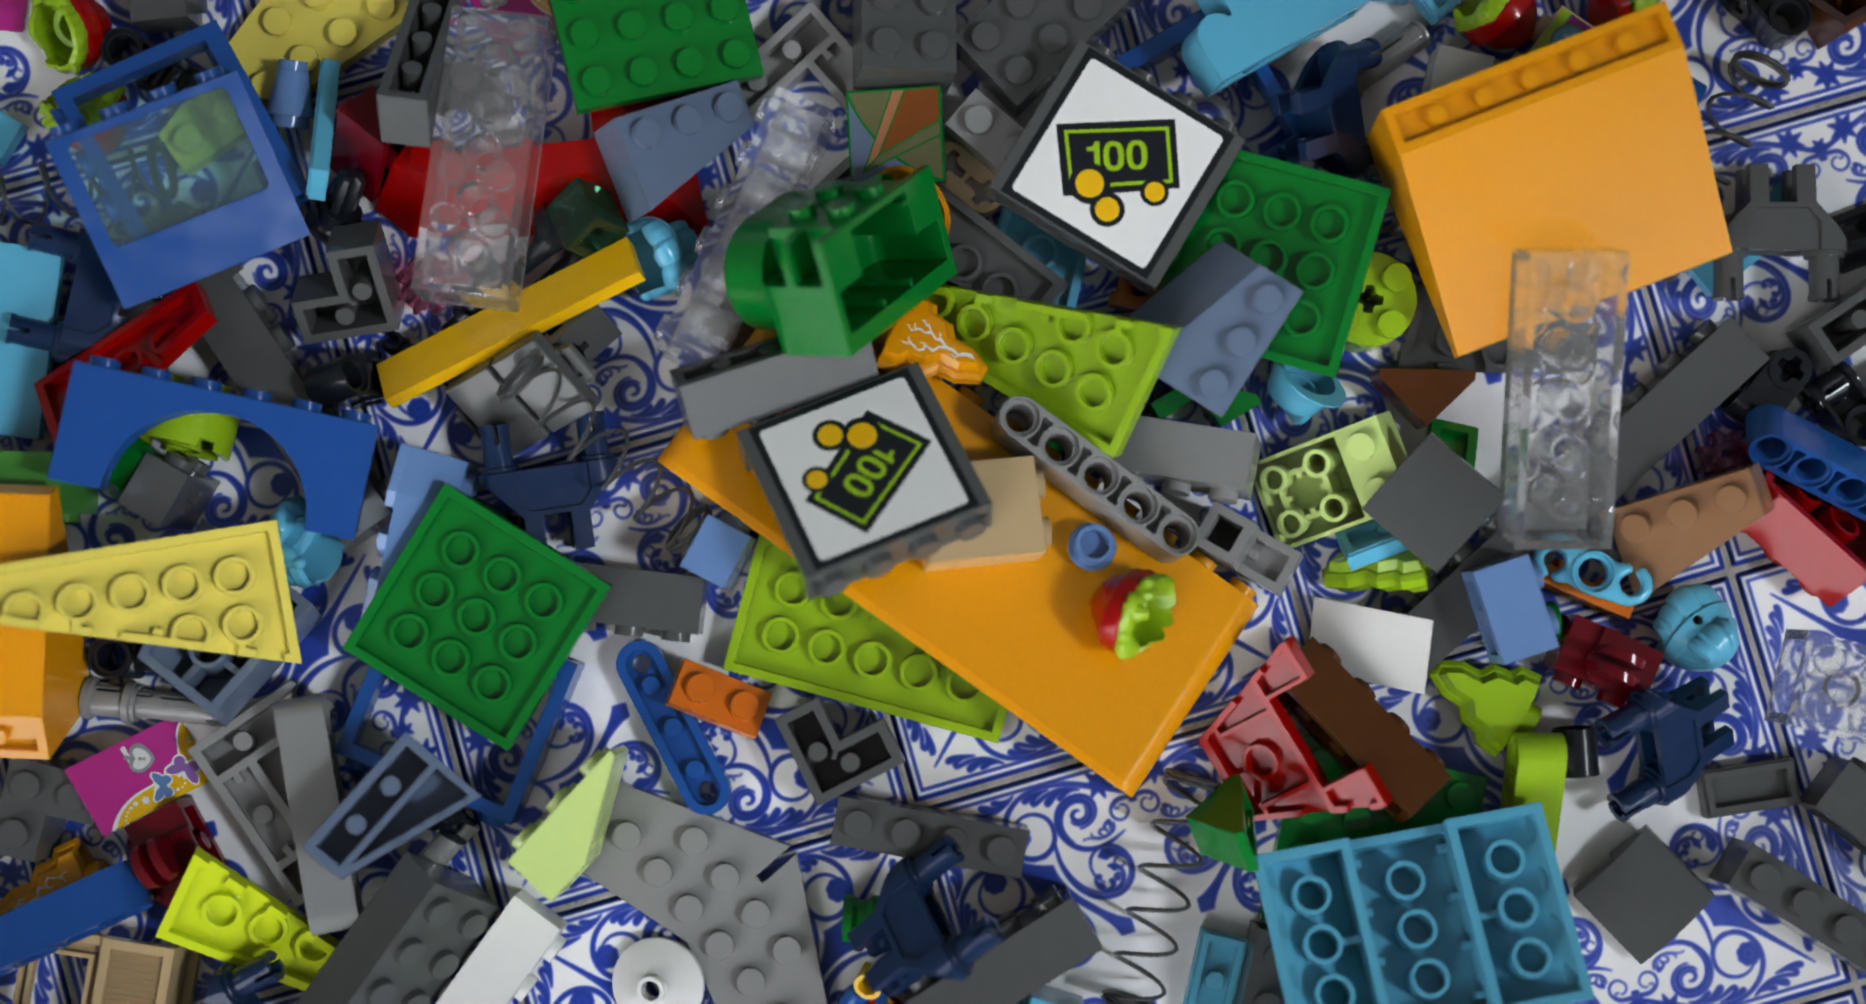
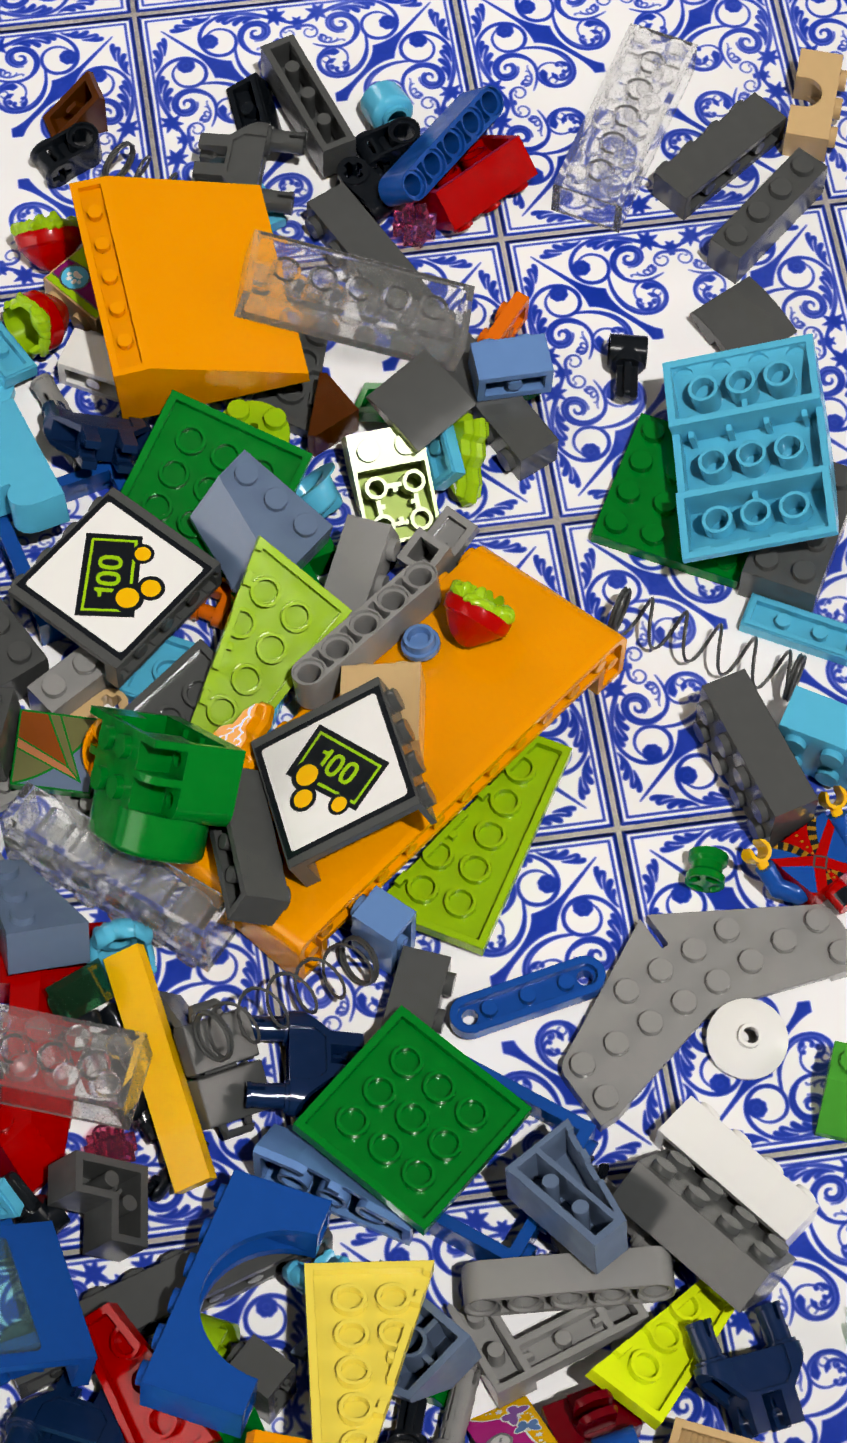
camera: 85 degrees left, 25 degrees down
black piece [303,351,386,409] -> none
yellowish green slope [507,744,629,902] -> none
orange plate [665,658,772,740] -> none
dark grey brick [774,696,905,806] -> none
dark grey brick [830,792,1029,879] -> none
dark blue connector [847,834,1005,998] -> none
green slope [1186,774,1259,872] -> none
red wing [1198,636,1393,821] -> none
reddish brown brick [1277,636,1452,825] -> none
white sticker [1310,596,1434,695] -> none
lime rock [1427,660,1542,758] -> none
lime beam [1500,732,1568,852] -> none
medium azure piece [1531,539,1653,607] -> none
dark red brick [1541,614,1665,709] -> none
dark blue connector [1594,676,1735,822] -> none
medium nougat wedge [1605,462,1775,593] -> none
medium azure hair [1653,583,1740,672] -> none
dark grey tile [1696,756,1801,819] -> none

